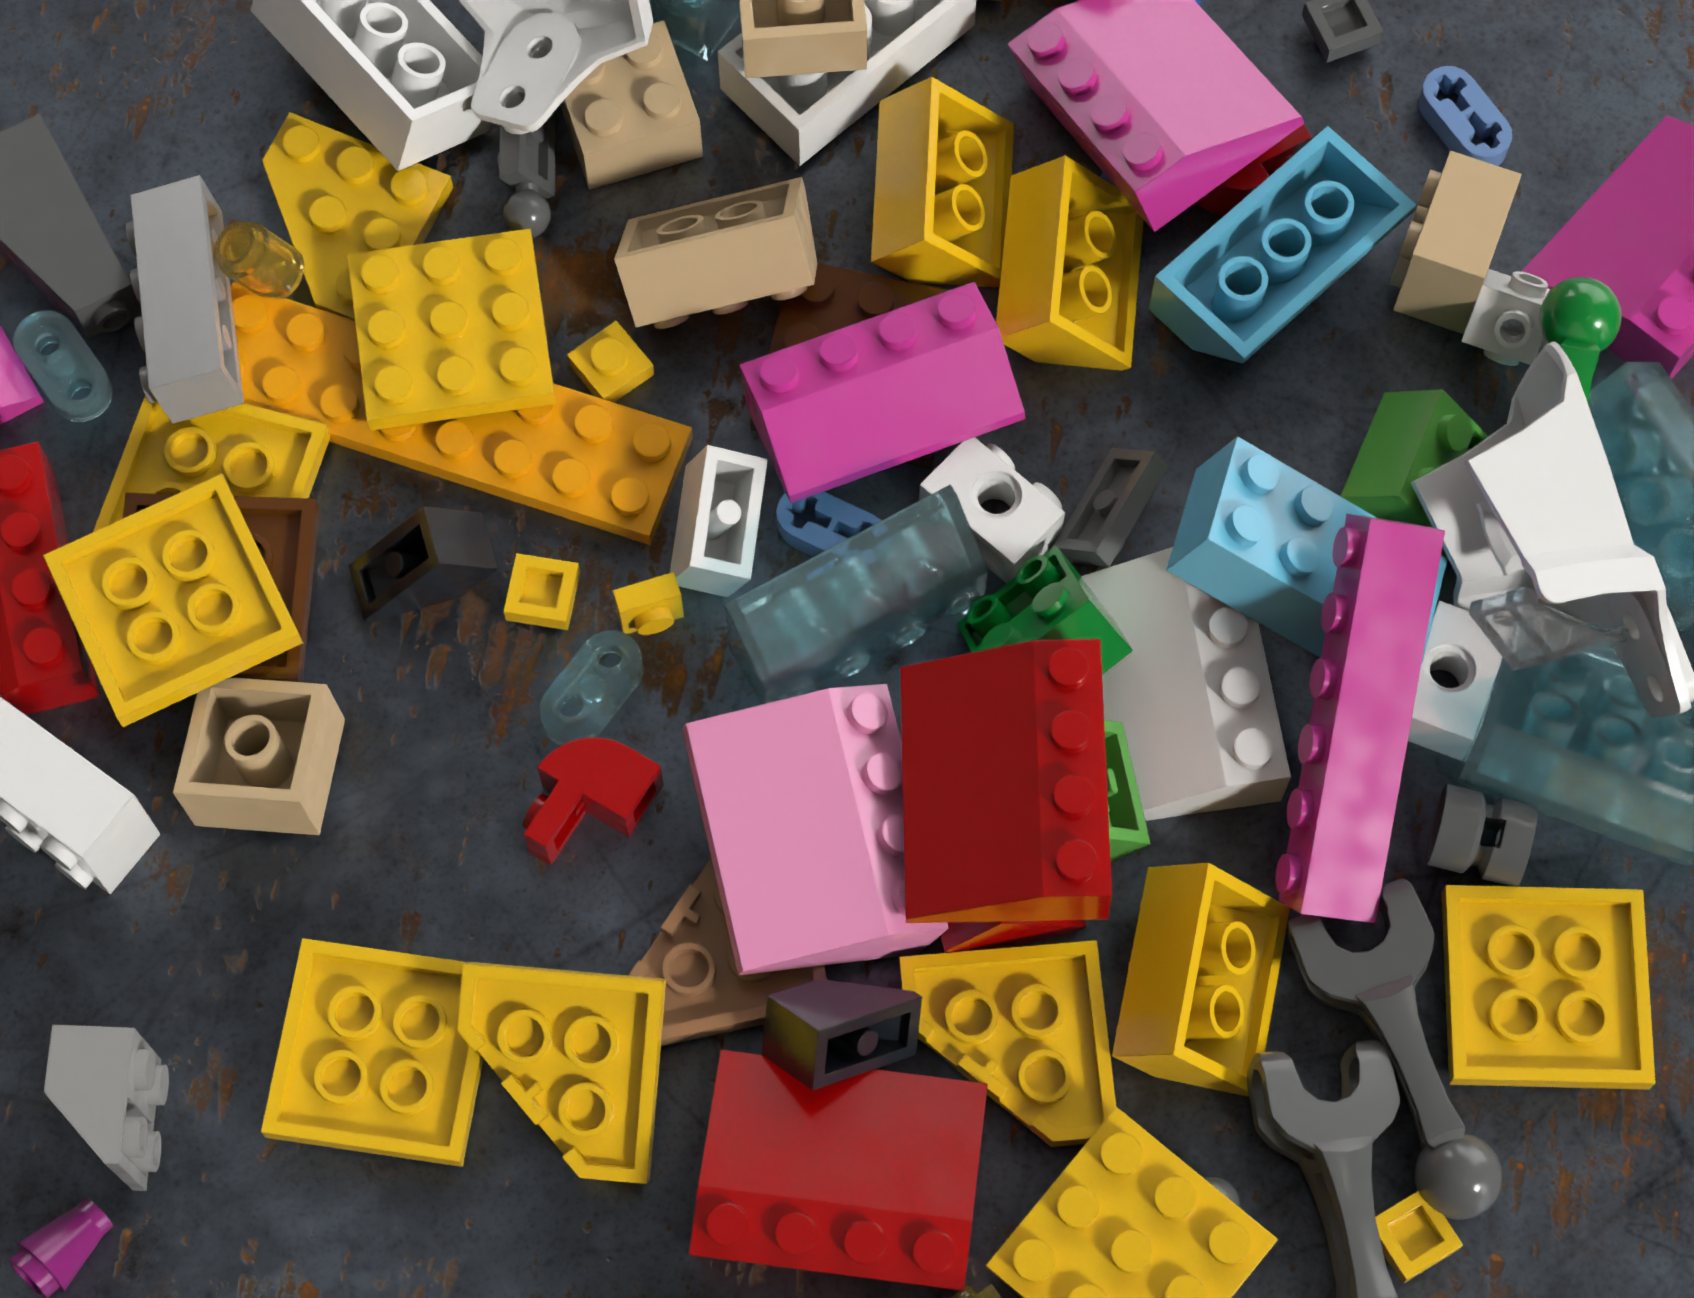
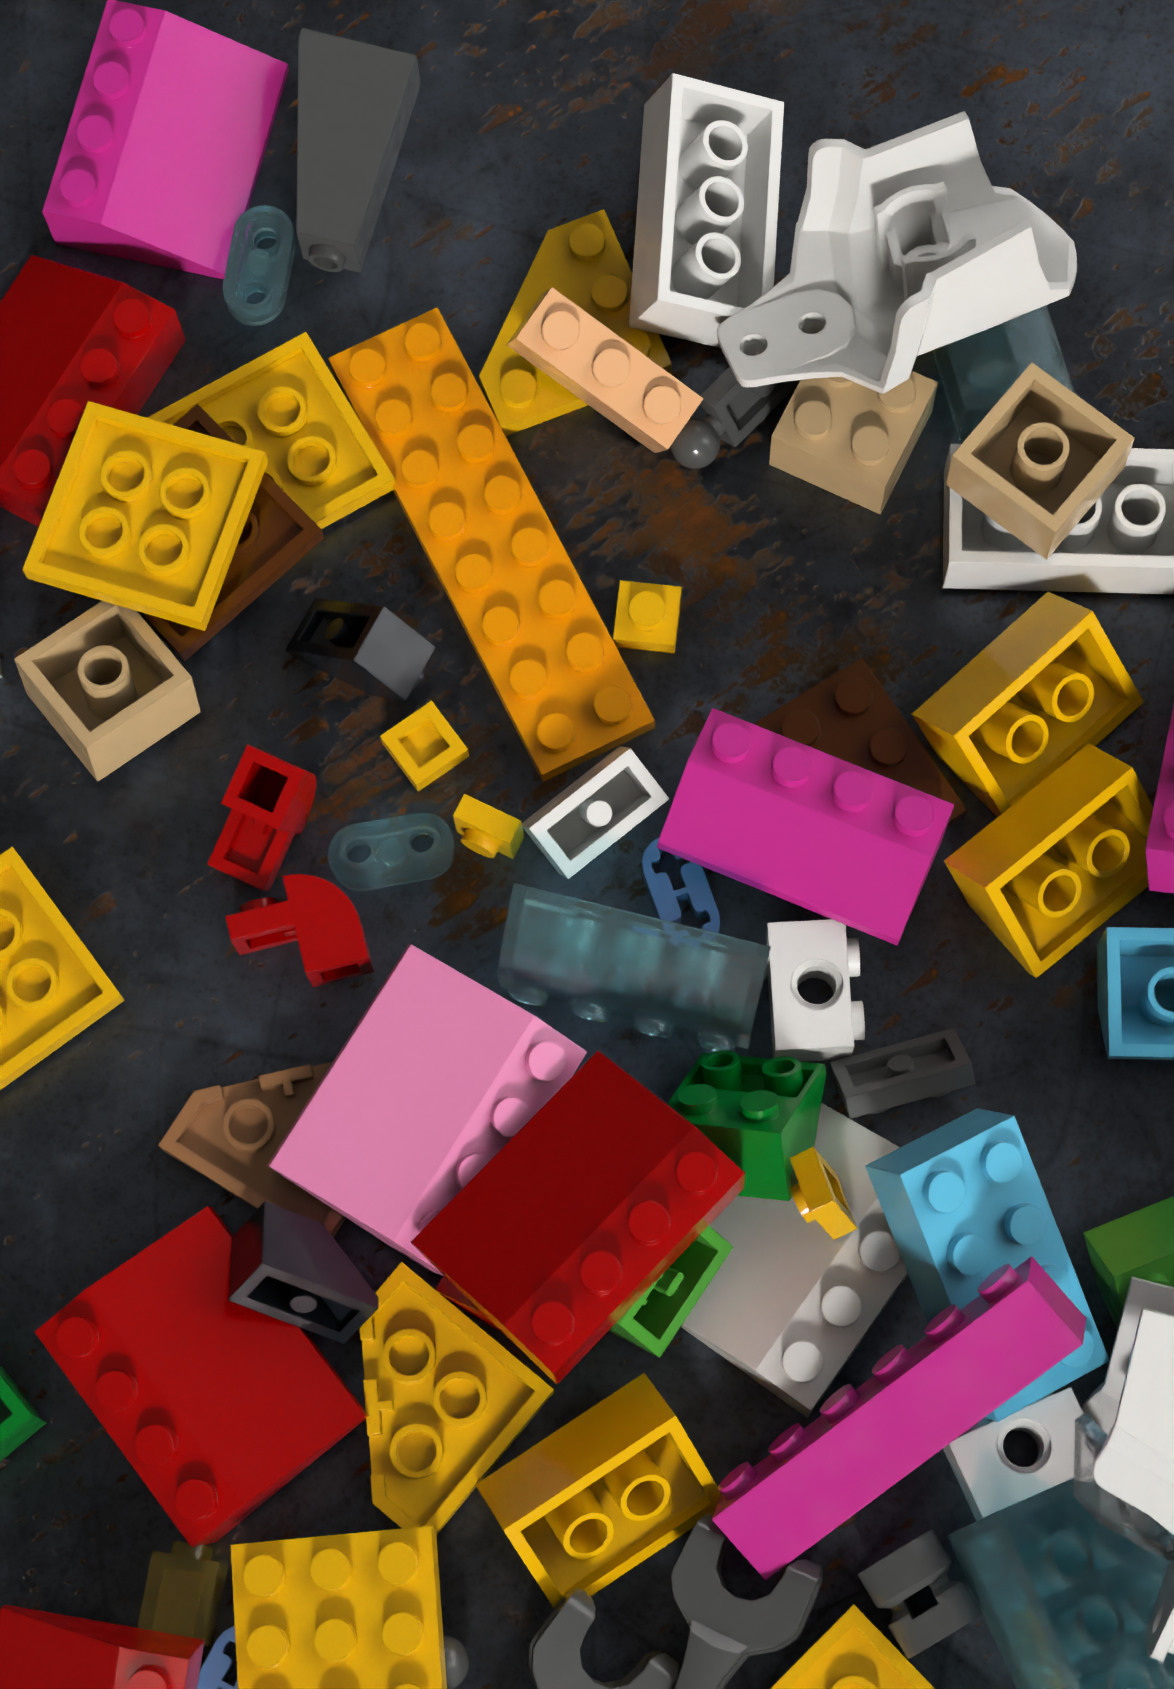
camera: 50 degrees right, 5 degrees up
light grey brick [126,175,244,424] -> none
clear yellow brick [214,221,305,300] -> none
yellow plate [347,228,556,431] -> none
yellow plate [457,962,666,1184] -> none
tan slope [614,177,818,329] -> none
none -> red brick [207,744,317,892]
none -> light nougat brick [506,287,703,453]
none -> yellow plate [790,1146,858,1240]

